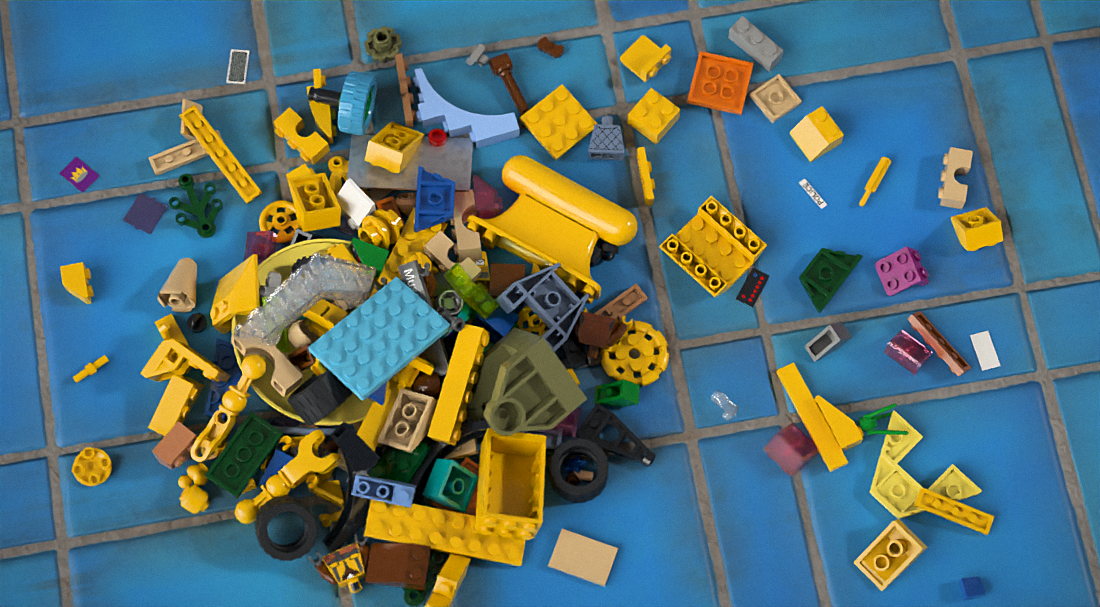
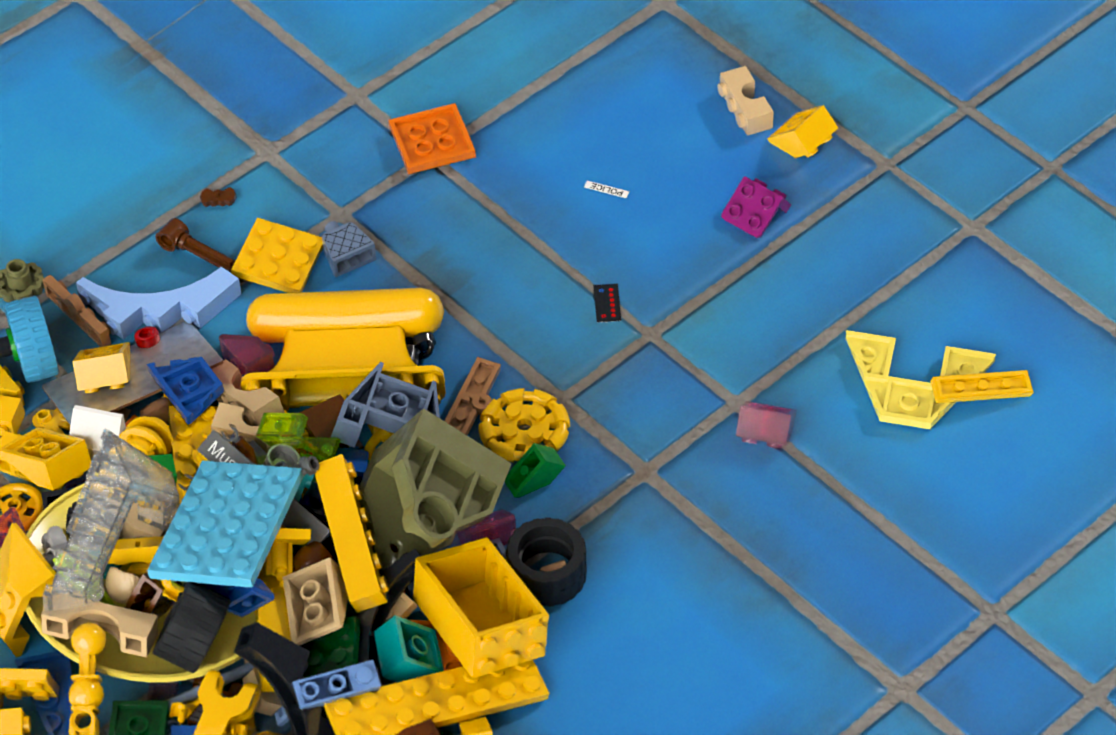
camera: 30 degrees left, 20 degrees down
light grey tile [465,44,489,67] -> none
tan tile [548,529,618,587] -> none
blue piece [565,455,587,473] -> none
reddish brown torso [573,307,633,359] -> none
black plate [576,403,656,468] -> none
yellow bracket [620,35,671,83] -> none
yellow brick [627,88,680,144] -> none
yellow plate [636,147,655,206] -> none
yellow slope [659,196,767,297] -> none
clear arm [710,390,738,421] -> none
light grey brick [728,16,784,72] -> none
tan tile [750,74,802,124] -> none
yellow tile [776,362,848,472] -> none
yellow slope [789,106,844,162] -> none
dark green wing [799,248,863,313] -> none
dark grey slope [804,322,852,362] -> none
yellow slope [814,395,864,452] -> none
yellow slope [853,519,928,591] -> none
green plant [858,403,908,435] -> none
yellow axle [859,157,892,207] -> none
clear pink slope [884,330,933,375] -> none
dark orange plate [907,311,971,376] -> none
blue slope [959,577,986,601] -> none
white sticker [970,331,1000,371] -> none

